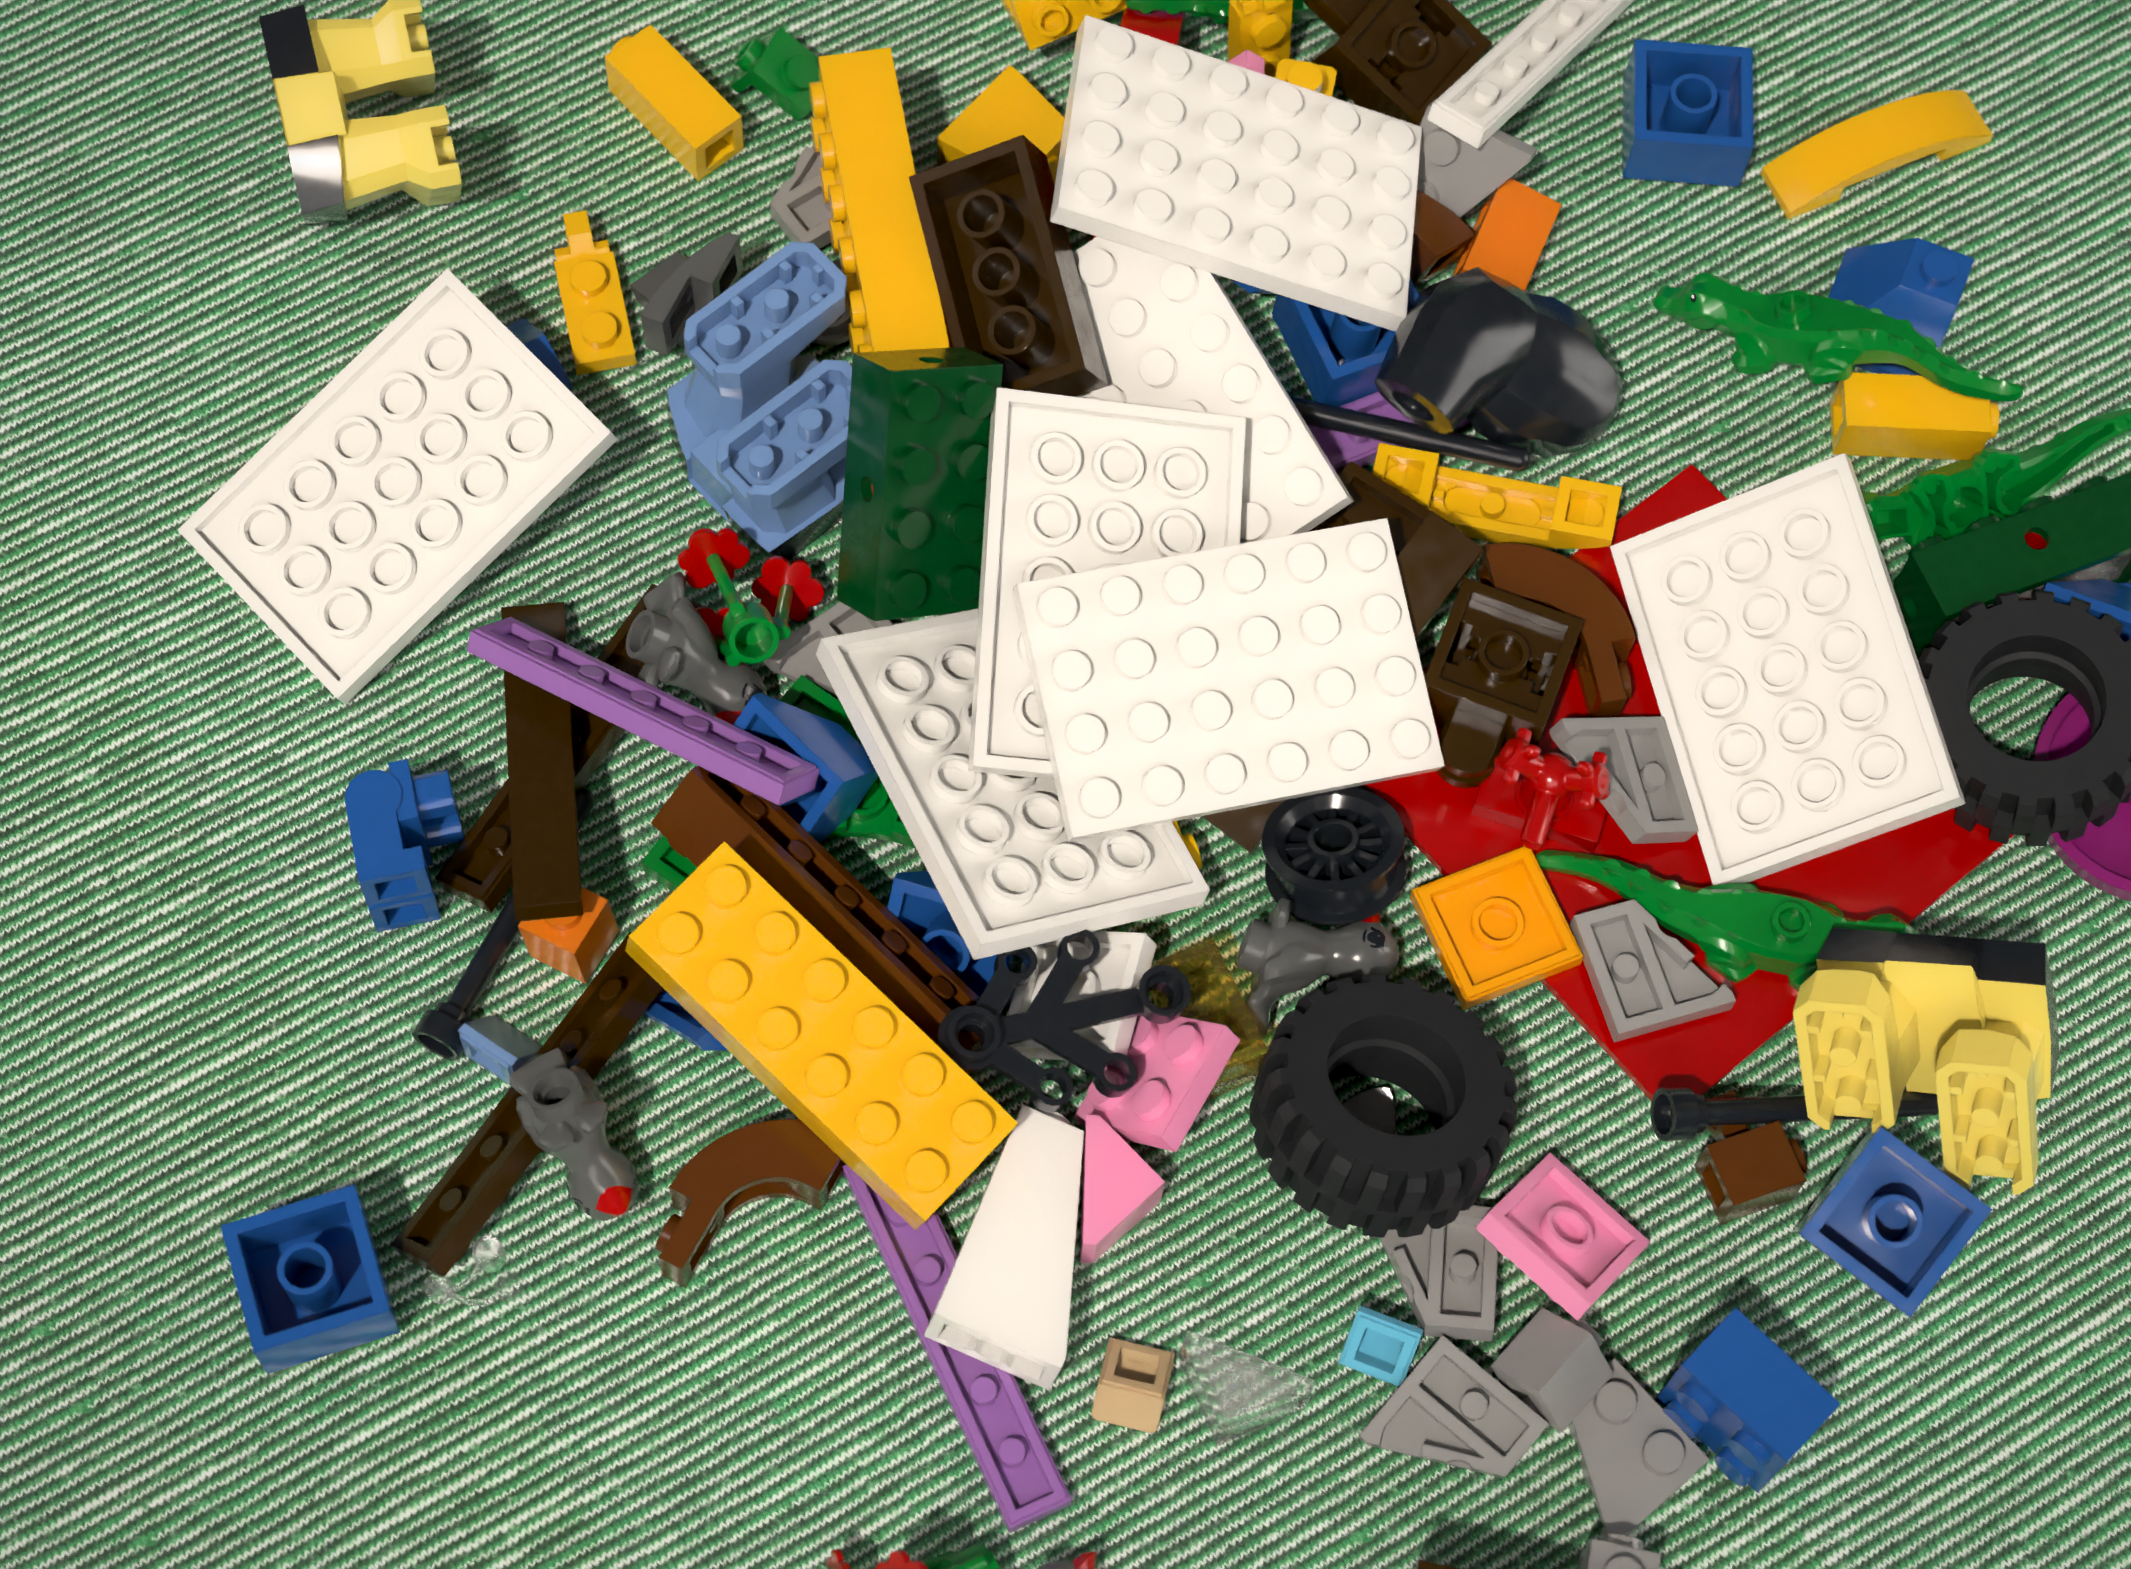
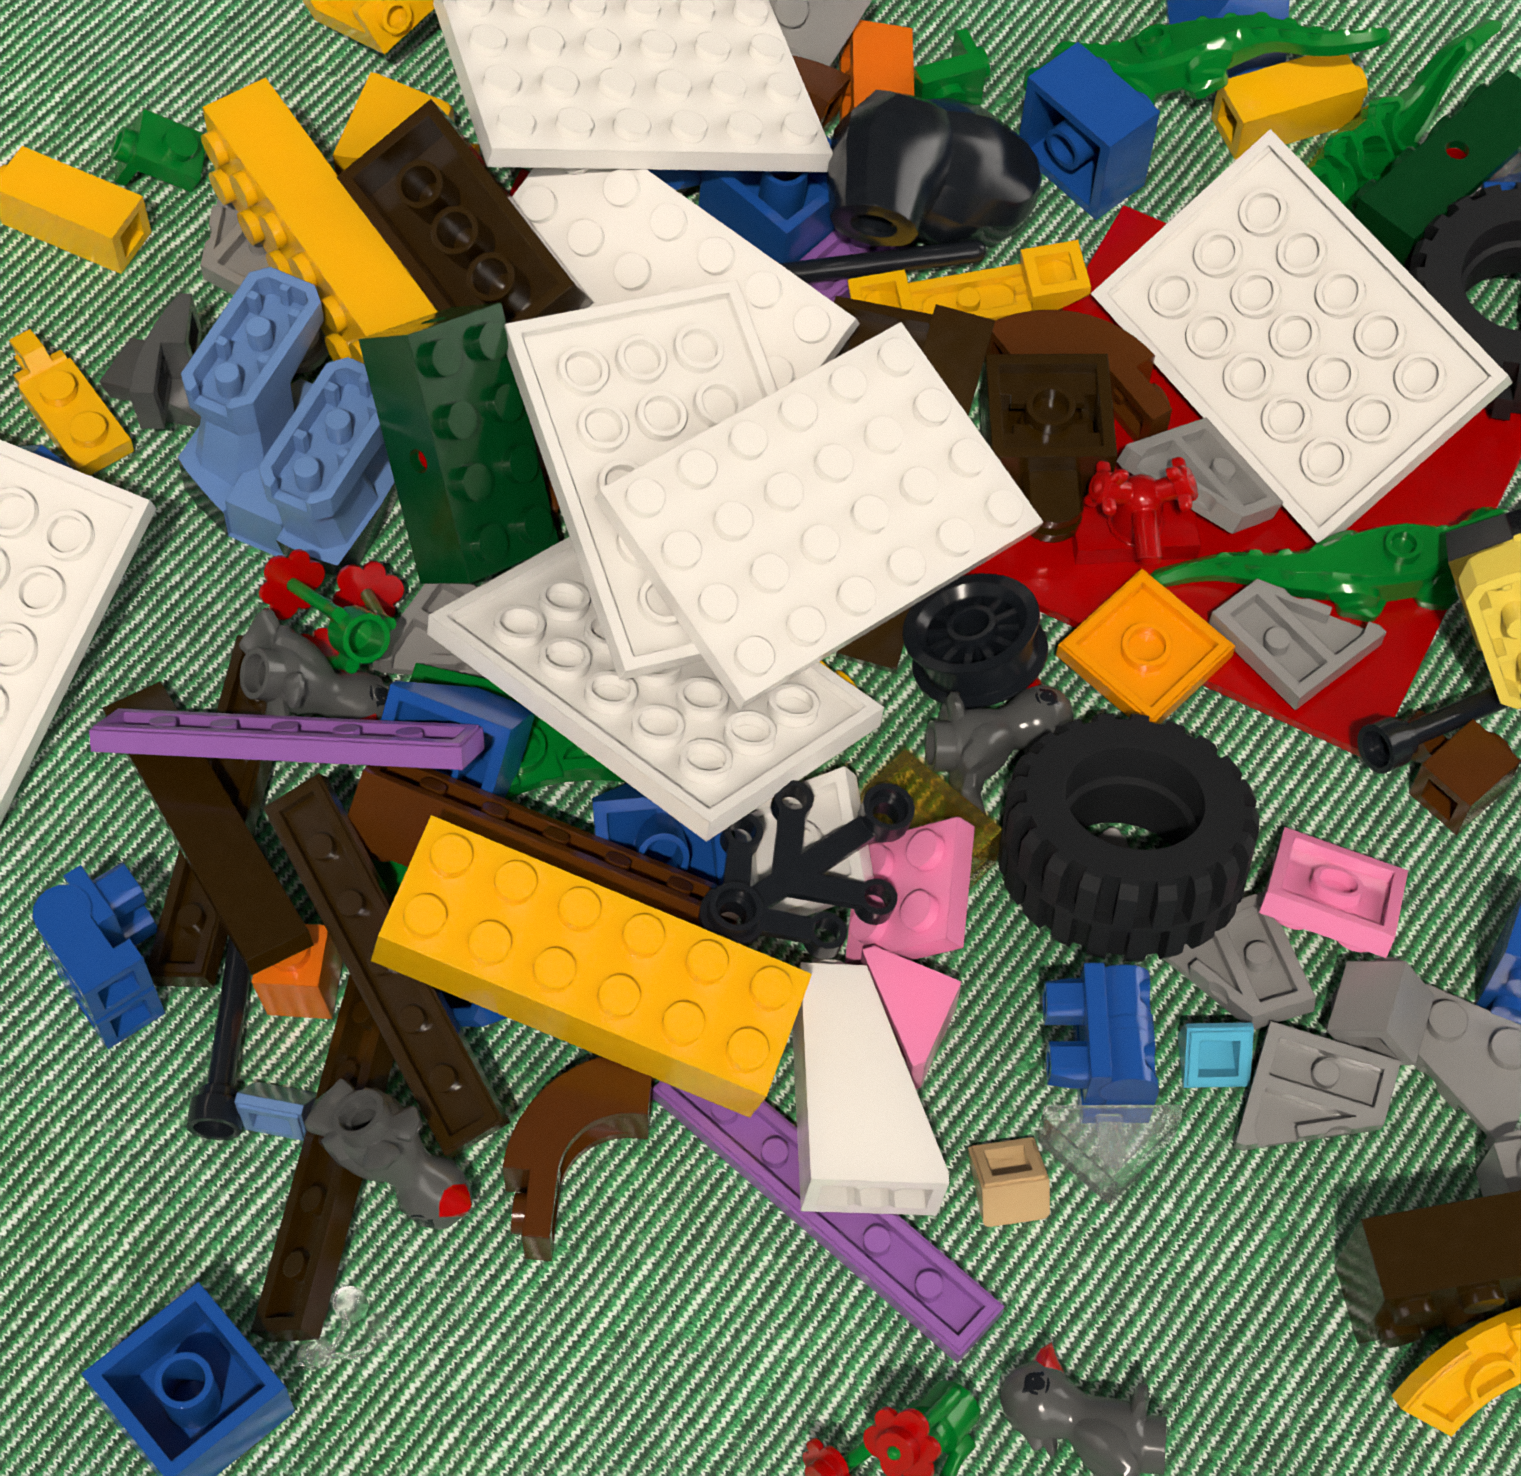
camera: 20 degrees left, 5 degrees down
none -> dark brown tile [263,773,511,1158]
none -> green bracket [914,28,990,105]
none -> blue brick [1019,42,1160,220]
none -> blue hips [1042,963,1159,1130]

